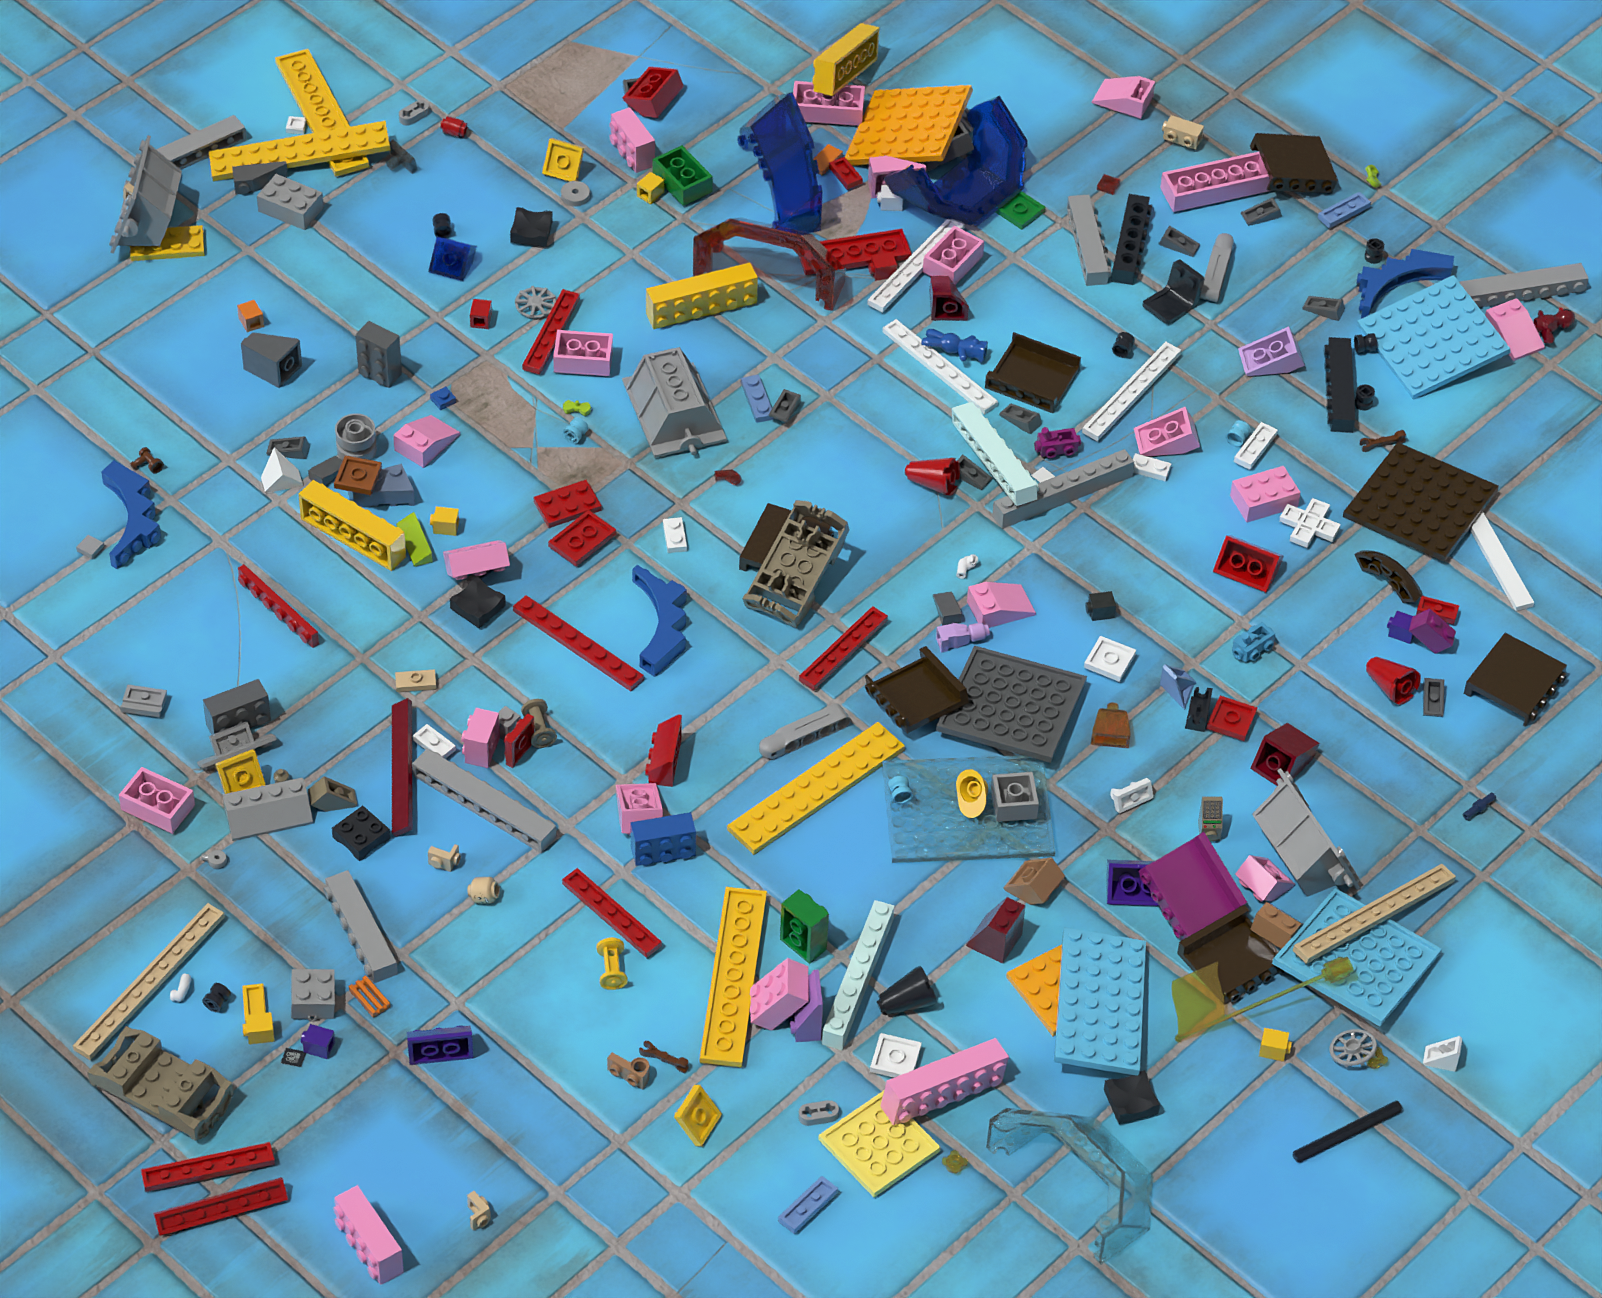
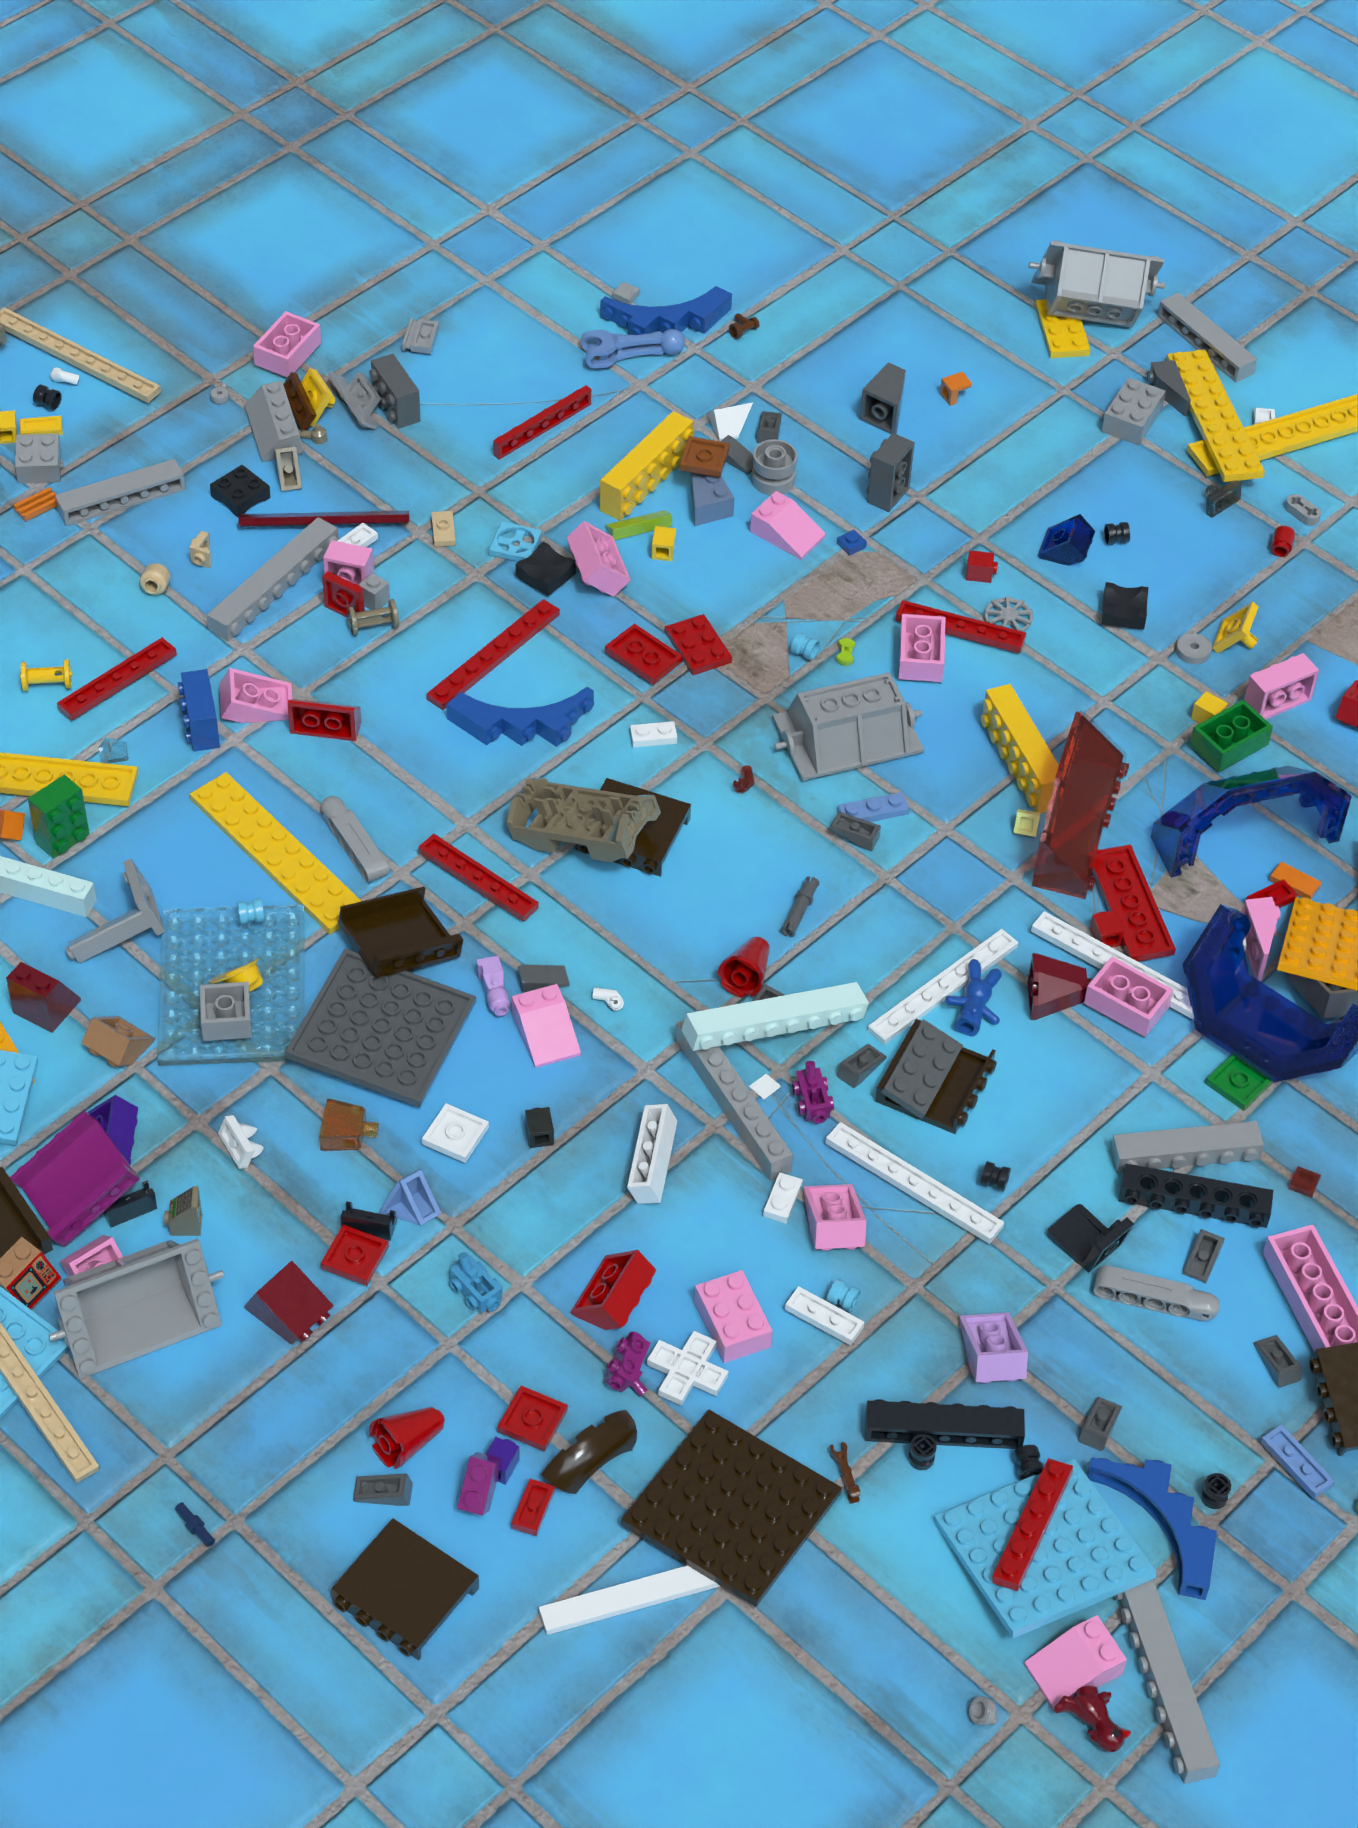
camera: 90 degrees right, 0 degrees up
none -> light grey piece [65,858,165,964]
none -> clear light blue slope [99,737,129,763]
none -> reddish brown tile [283,372,317,430]
none -> medium azure piece [489,521,542,561]
none -> red plate [498,1385,568,1452]
none -> medium blue piece [581,329,685,368]
none -> magenta brick [604,1332,651,1397]
none -> white brick [627,1104,677,1204]
none -> dark grey pin [781,876,819,937]
none -> dark grey plate [881,1019,963,1119]
none -> light grey tile [969,1696,997,1726]
none -> red plate [992,1458,1073,1591]
none -> yellowish green tile [1013,809,1040,837]

